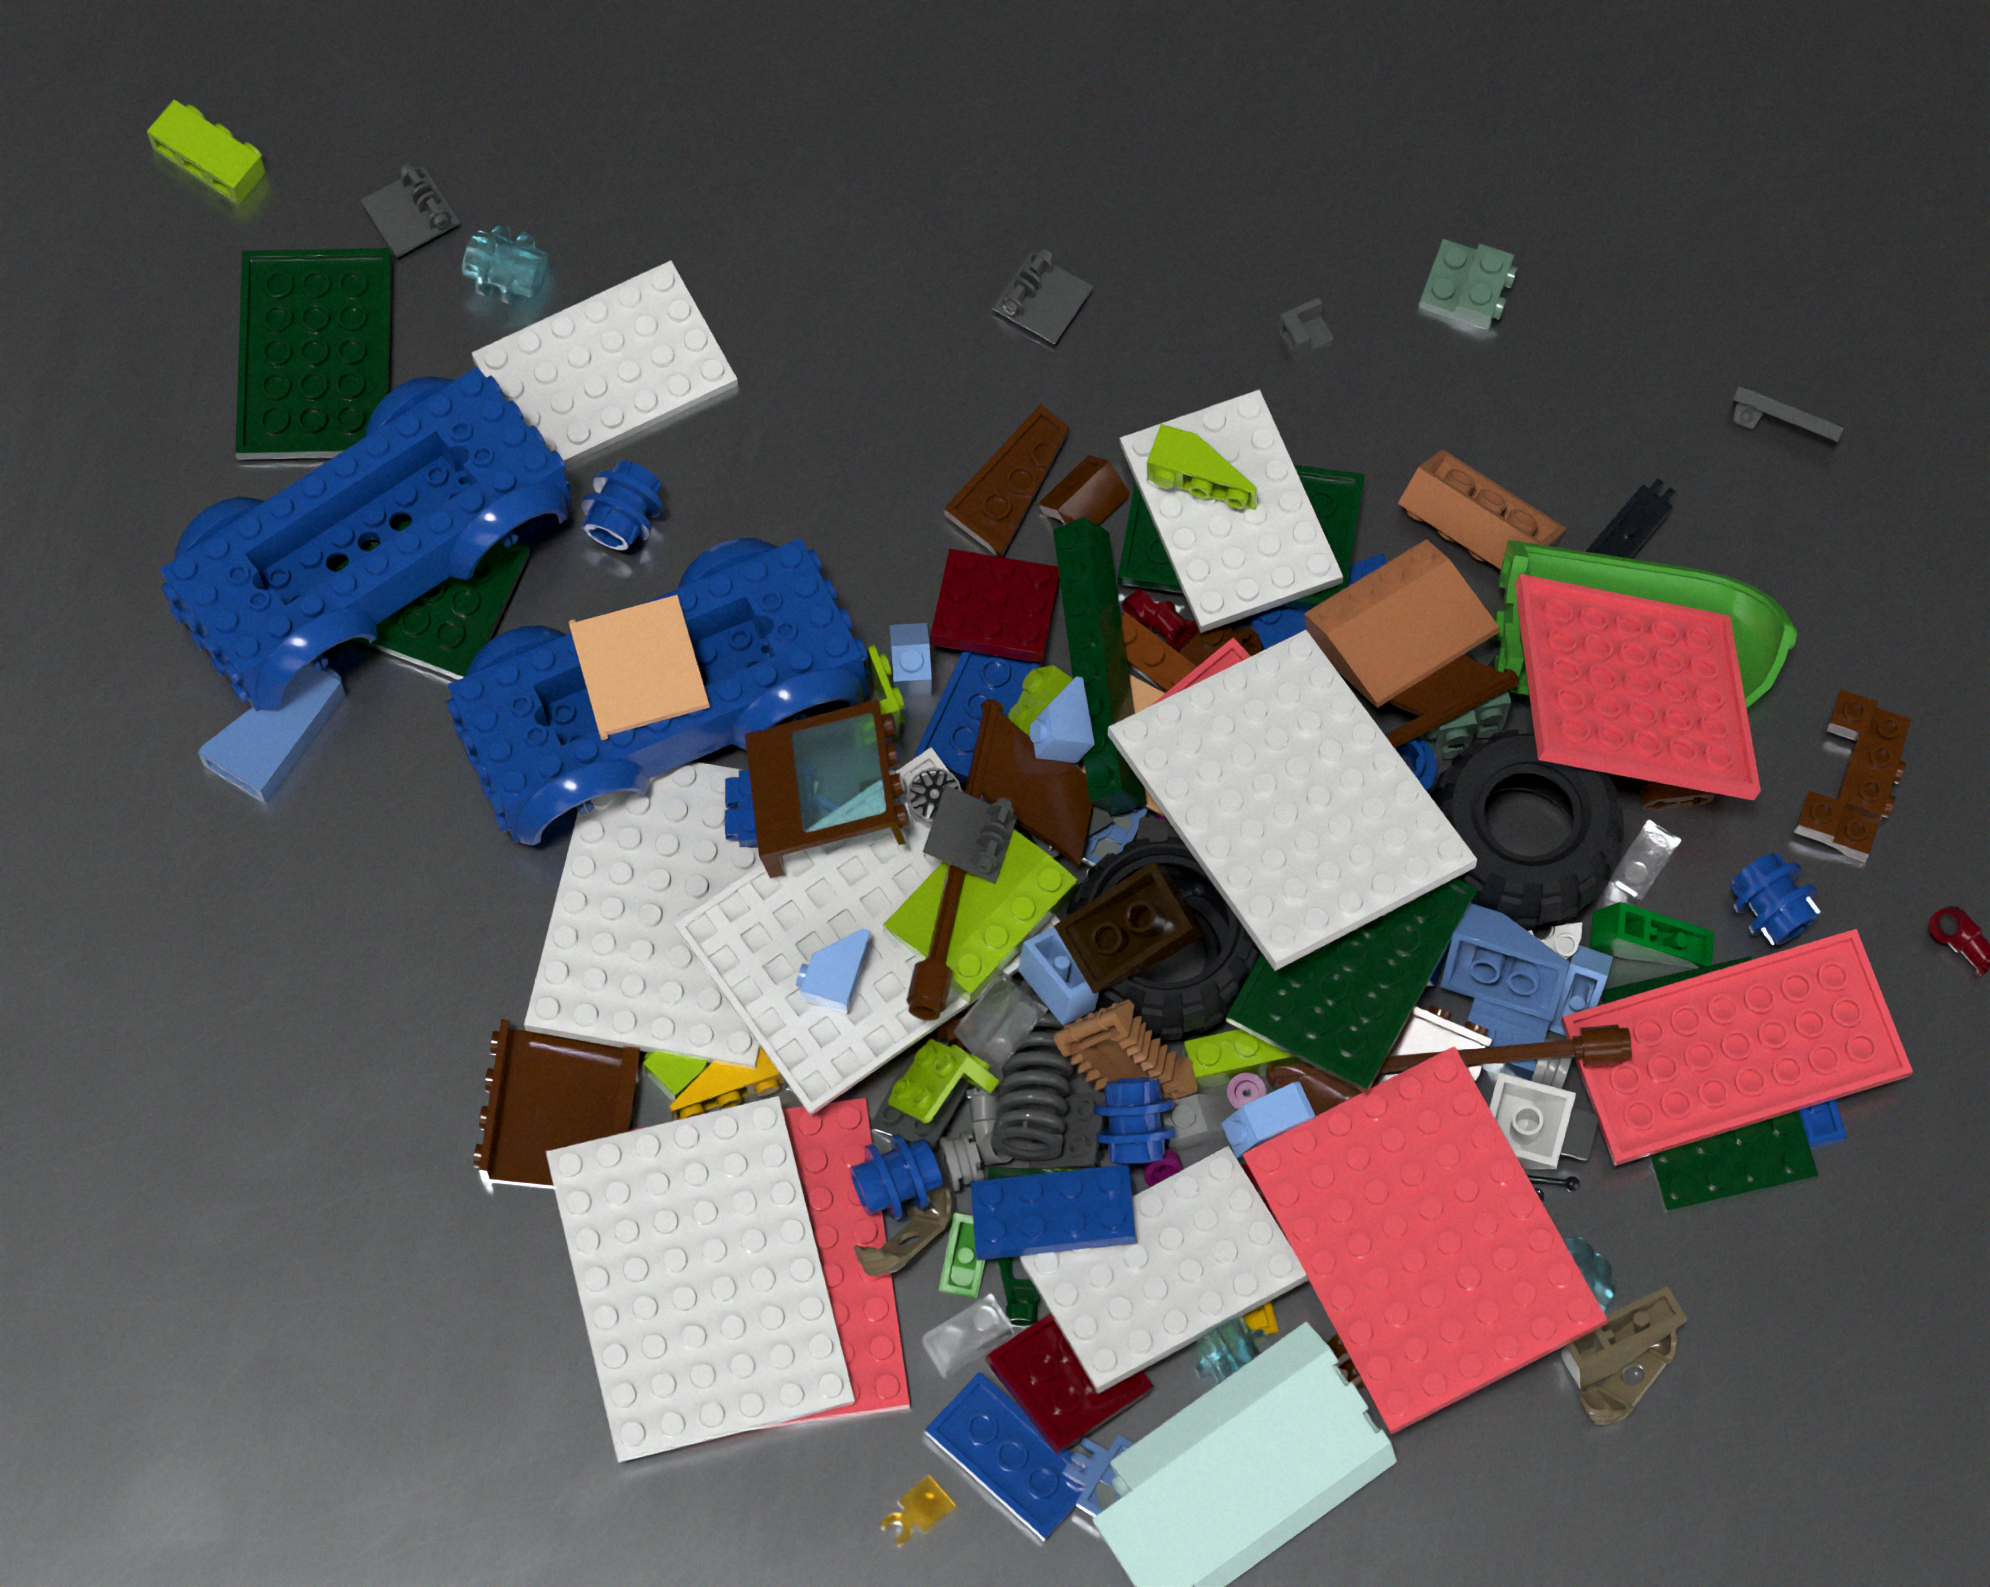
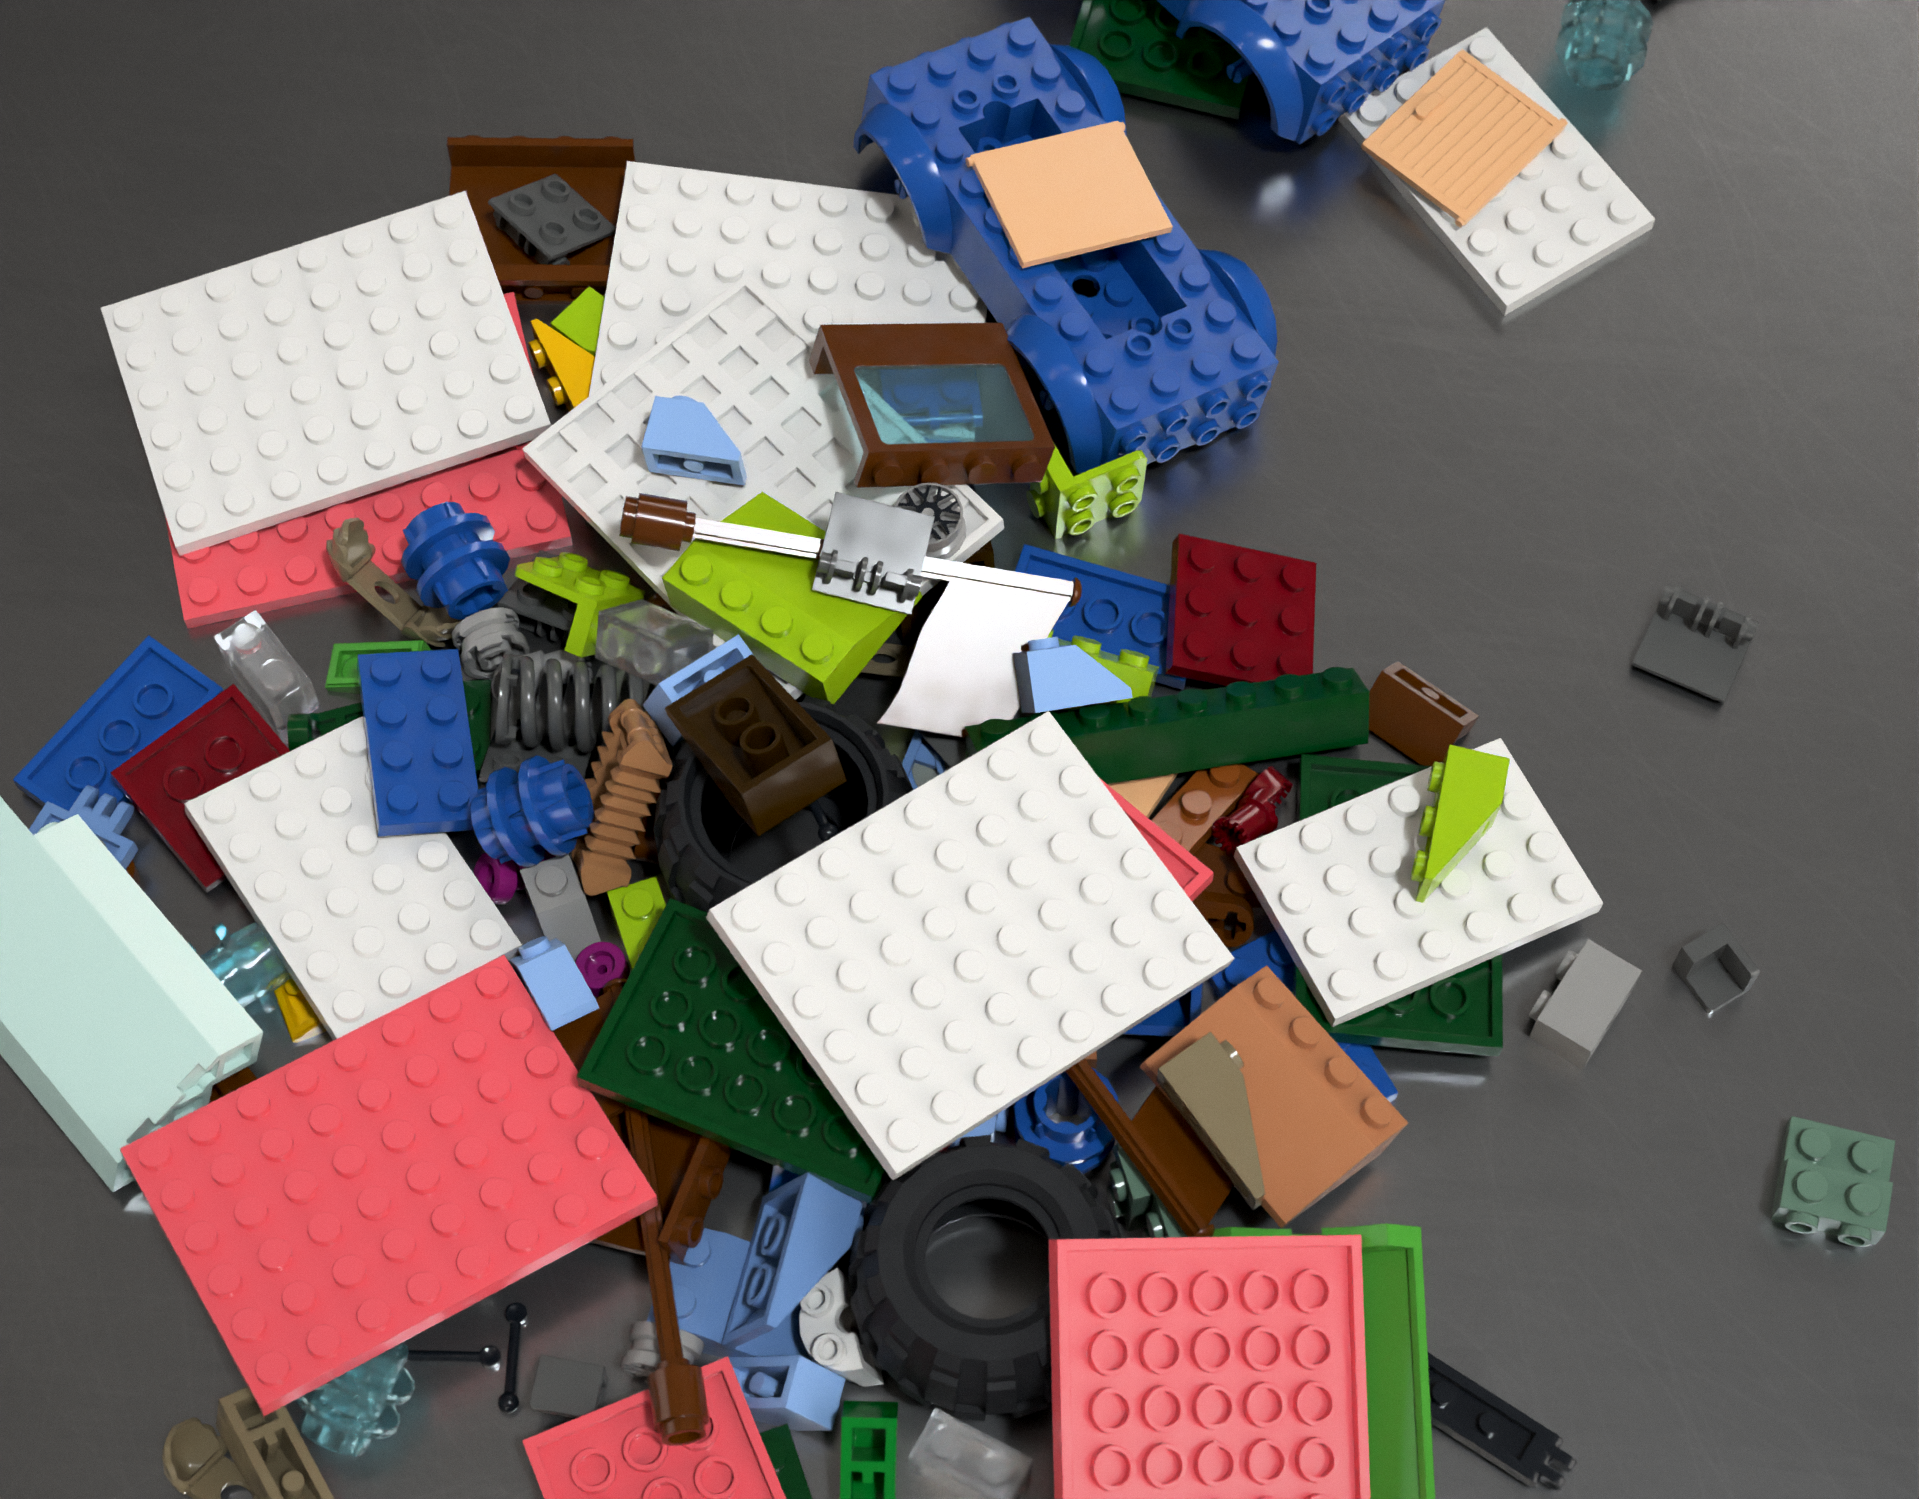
camera: 85 degrees right, 5 degrees down
blue piece [581,460,663,550] -> none
clear yellow plate [881,1475,955,1547] -> none
light blue slope [889,623,932,698] -> none
reddish brown wing [944,404,1069,557] -> none
nougat slope [1398,449,1567,572] -> none
white slope [1489,1073,1576,1169] -> none
none -> dark grey hinge [488,174,616,265]
none -> dark tan slope [1156,1032,1265,1210]
none -> light nougat piece [1361,49,1568,227]
none -> light grey brick [1529,939,1642,1070]

